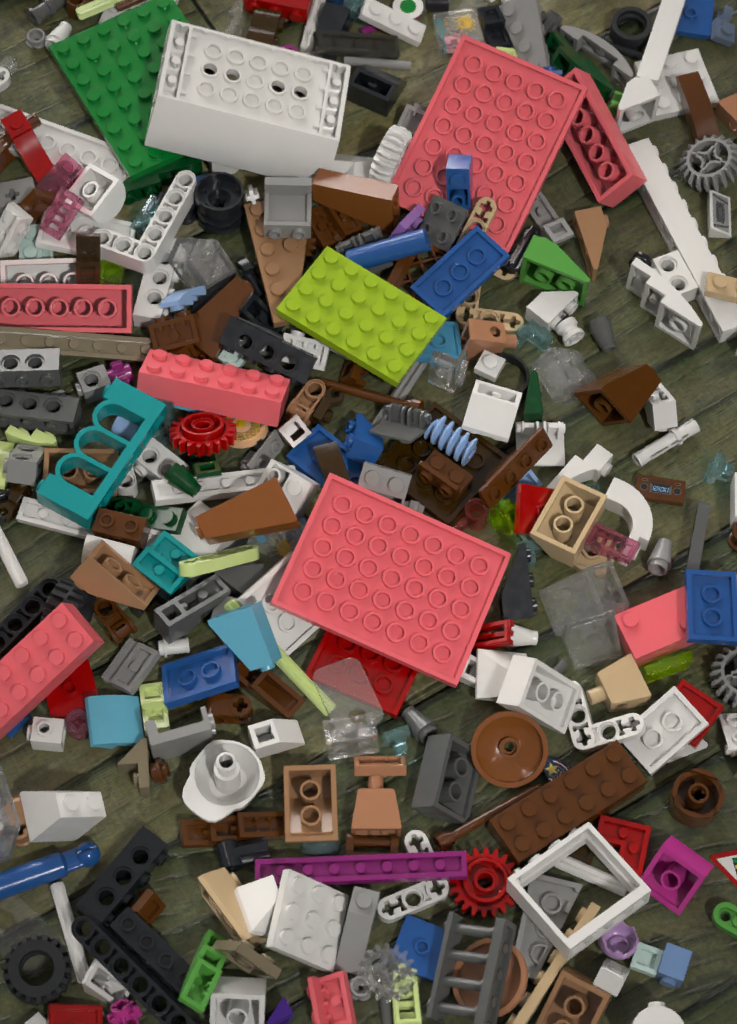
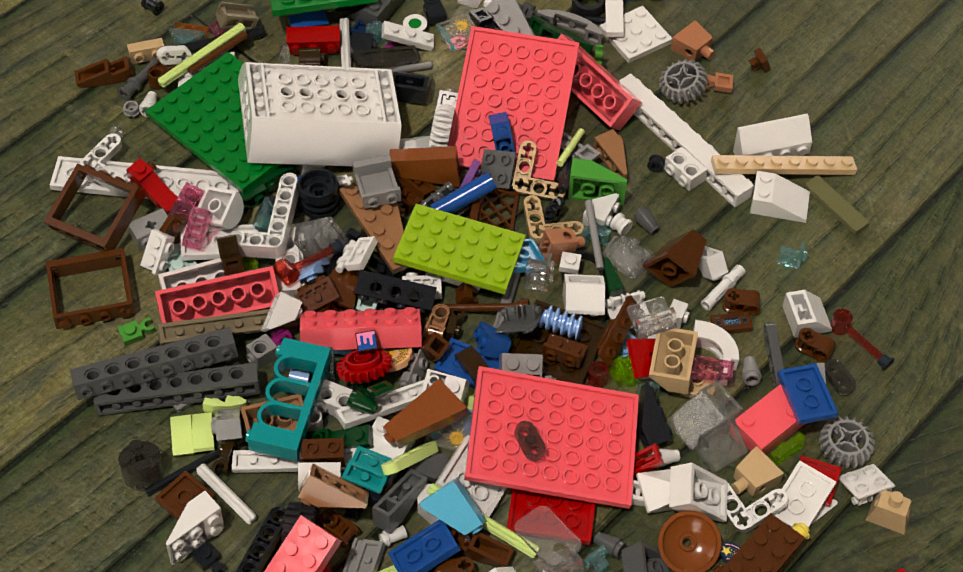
camera: 15 degrees left, 10 degrees down
blue plate [410,225,510,318] -> none
white slope [615,74,660,134] -> none
white slope [626,257,703,350] -> none
reddish brown brick [668,768,725,828] -> none
reddish brown slope [675,71,720,143] -> none
clear light blue tile [703,451,735,484] -> none
slope [707,190,731,238] -> none
none -> white slope [261,292,302,332]
none -> clear red piece [273,238,344,285]
none -> white plate [335,236,378,273]
none -> tile [355,330,379,354]
none -> clear smoke plate [514,421,546,461]
none -> black gear [544,196,565,224]
none -> yellowish green bar [556,128,585,167]
none -> light grey bar [585,199,604,271]
none -> clear bracket [627,297,677,339]
none -> reddish brown piece [722,288,760,316]
none -> light yellow plate [792,522,810,539]

